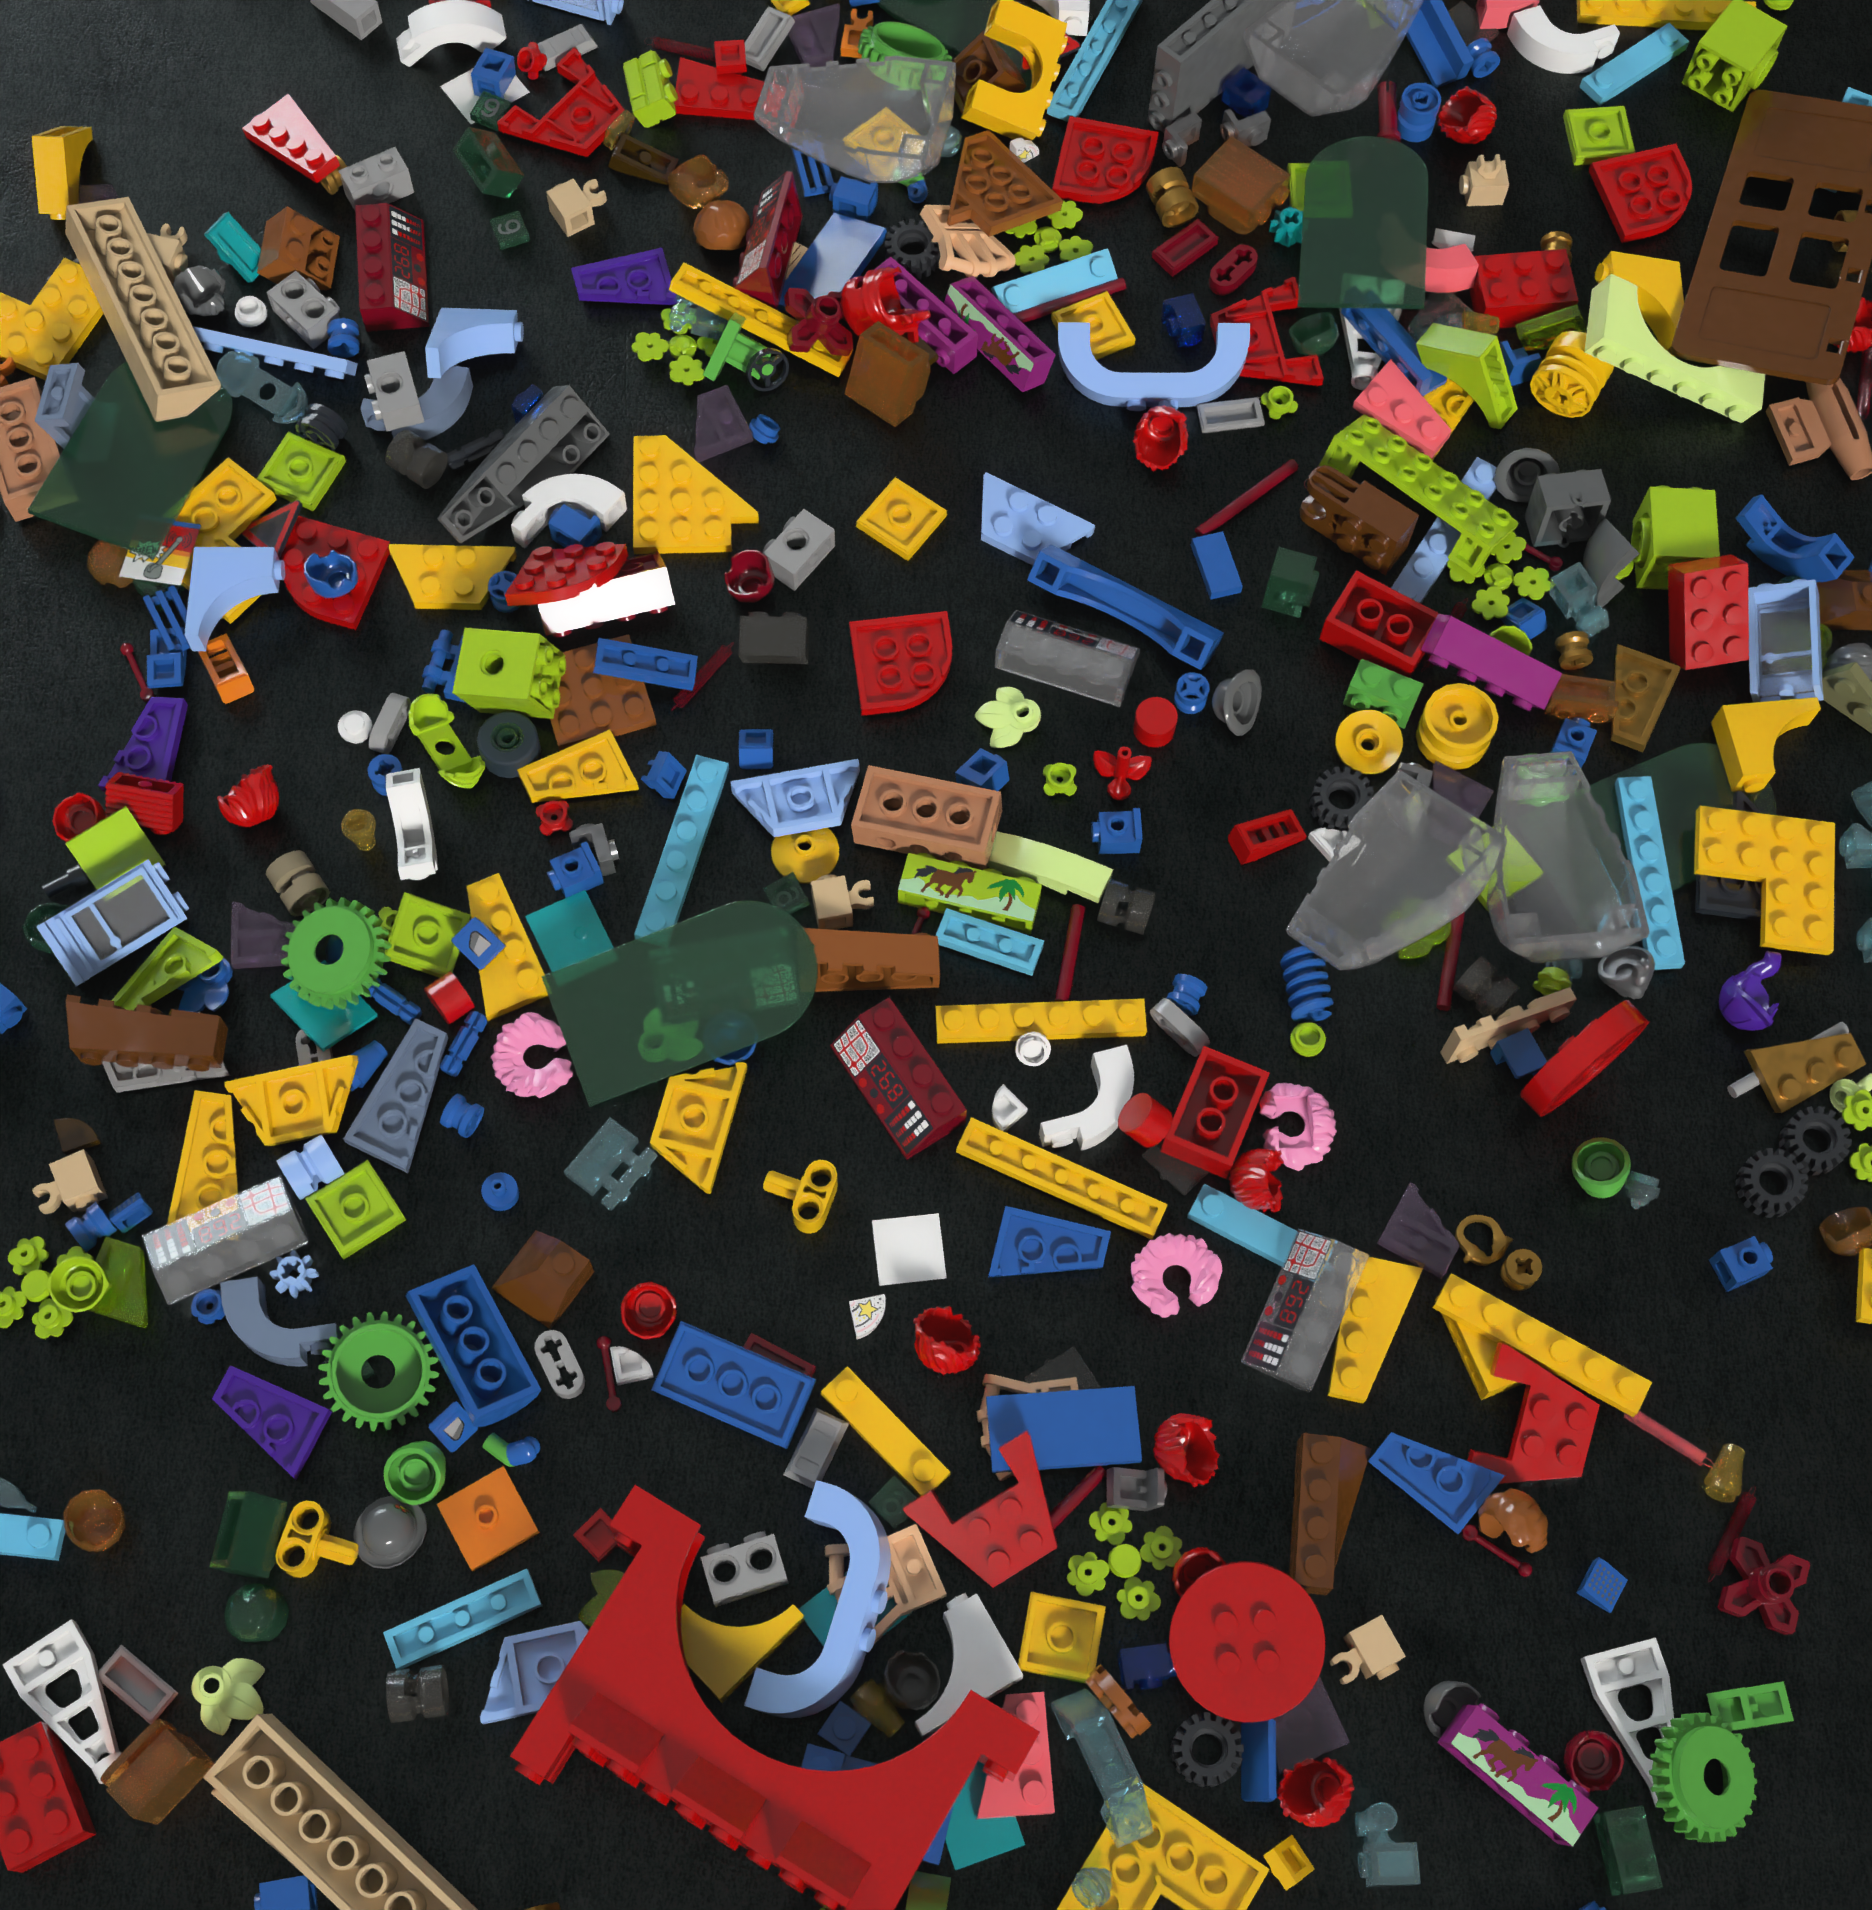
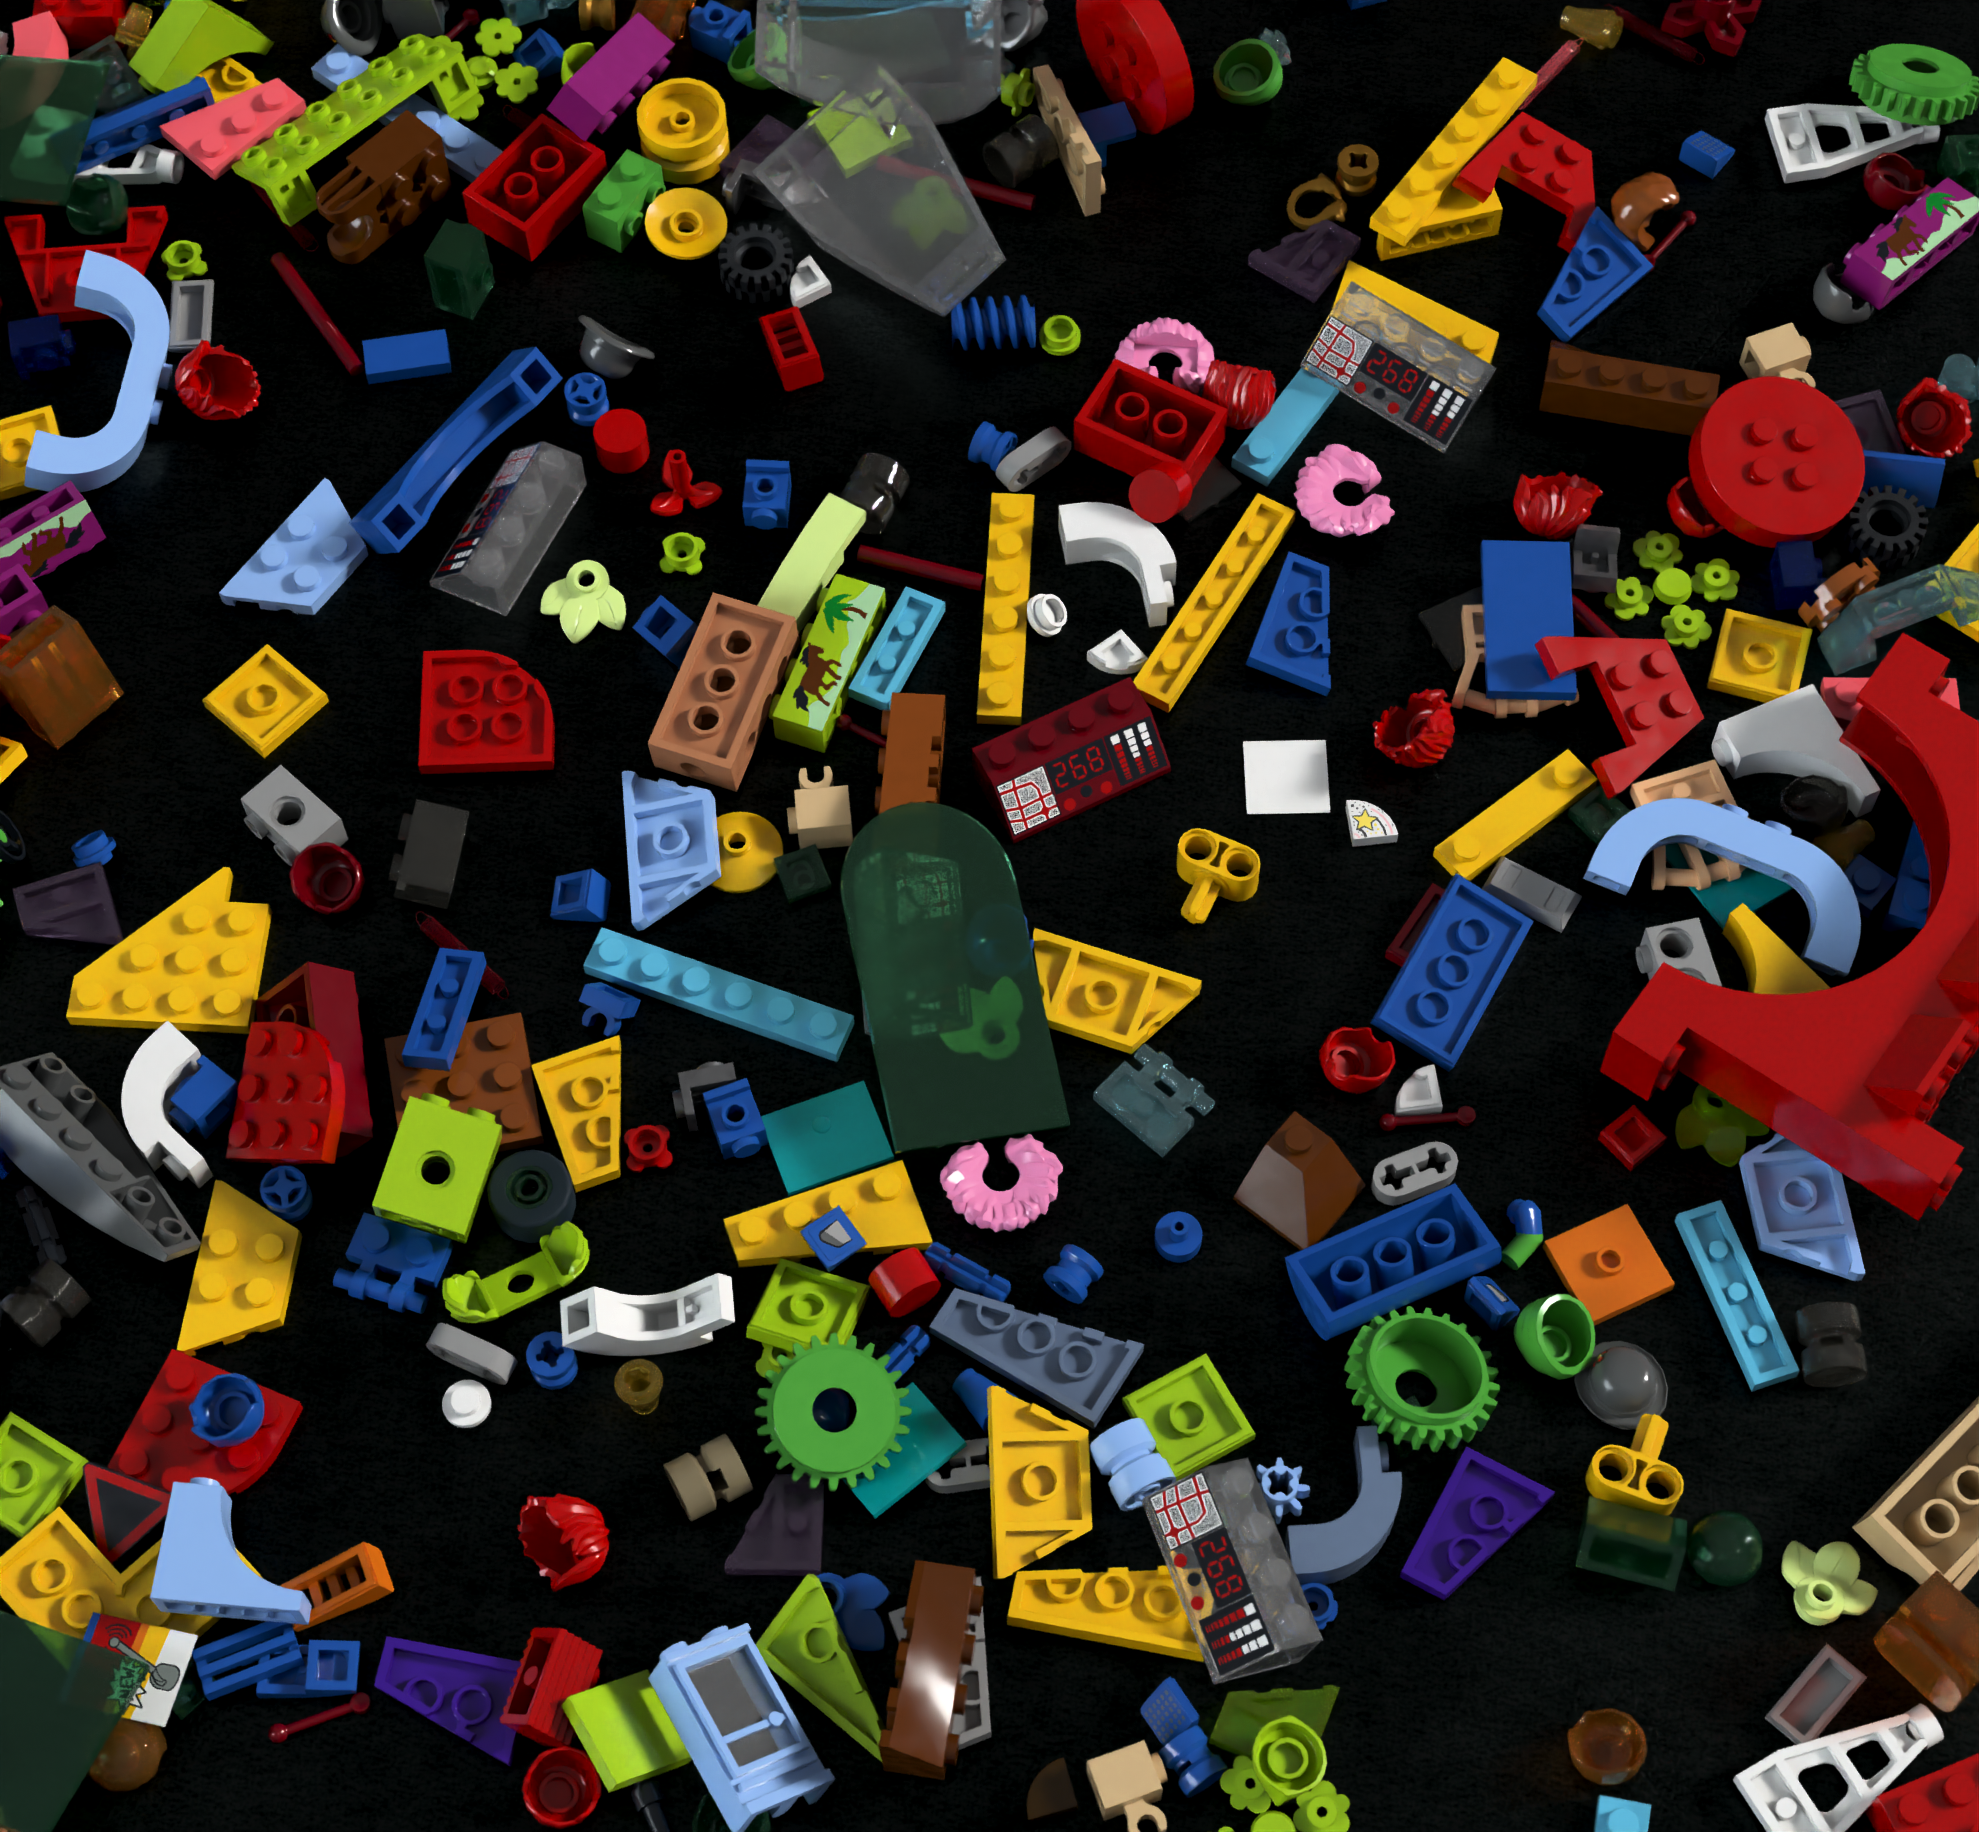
camera: 80 degrees left, 5 degrees down
bright green slope [1707,1681,1794,1731] -> none

